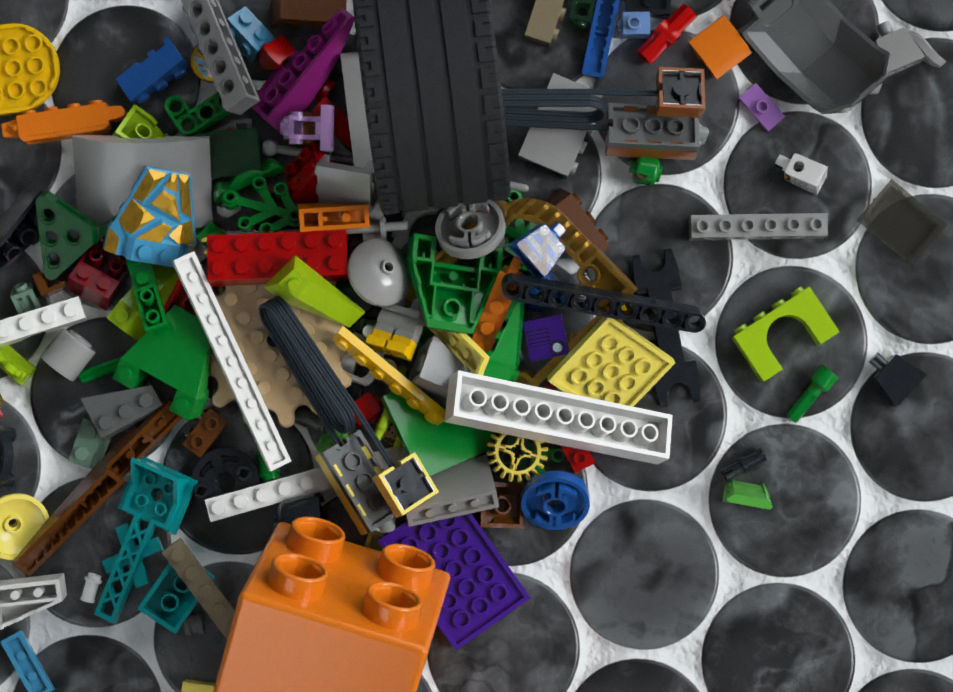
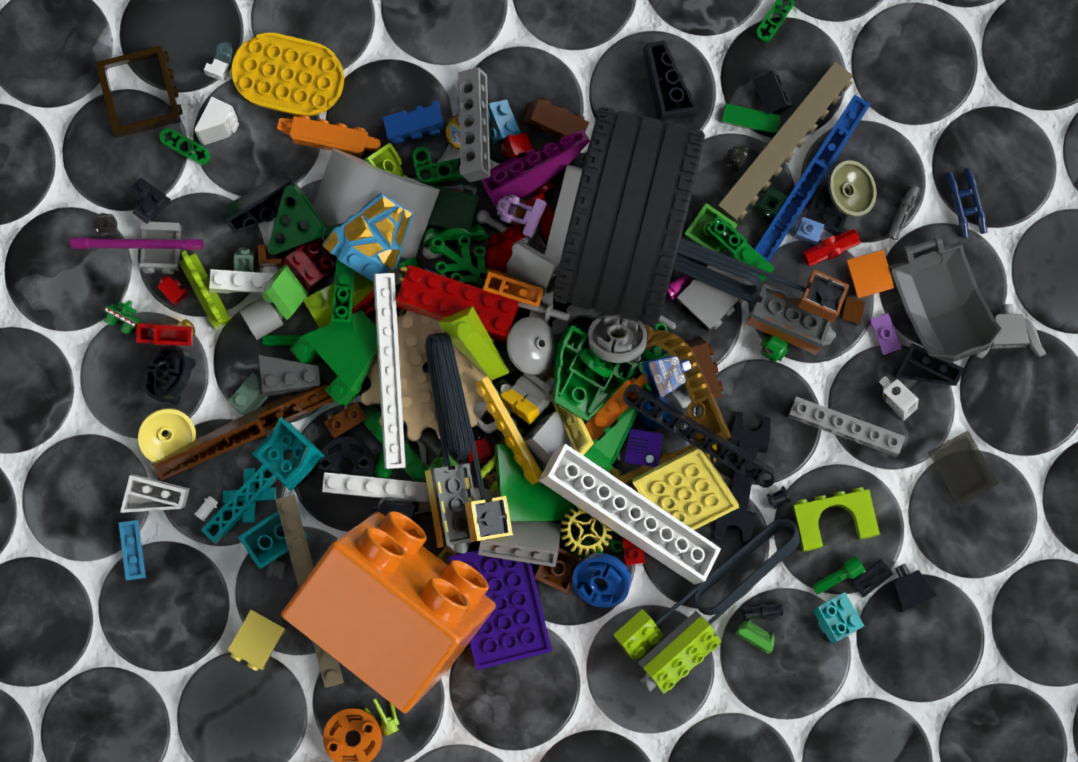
camera: 15 degrees right, 5 degrees down
none -> bright green slope [262,265,308,320]
none -> green plate [362,404,428,483]
none -> green plate [579,347,614,378]
none -> piece [613,518,800,694]
none -> dark pink cone [666,275,691,301]
none -> bright green brick [683,203,738,253]
none -> green slope [706,216,775,283]
none -> black bush [766,486,791,510]
none -> teal plate [812,592,864,644]
none -> reddish brown panel [842,297,865,326]
none -> black tile [851,559,894,598]
none -> black wedge [894,343,965,386]

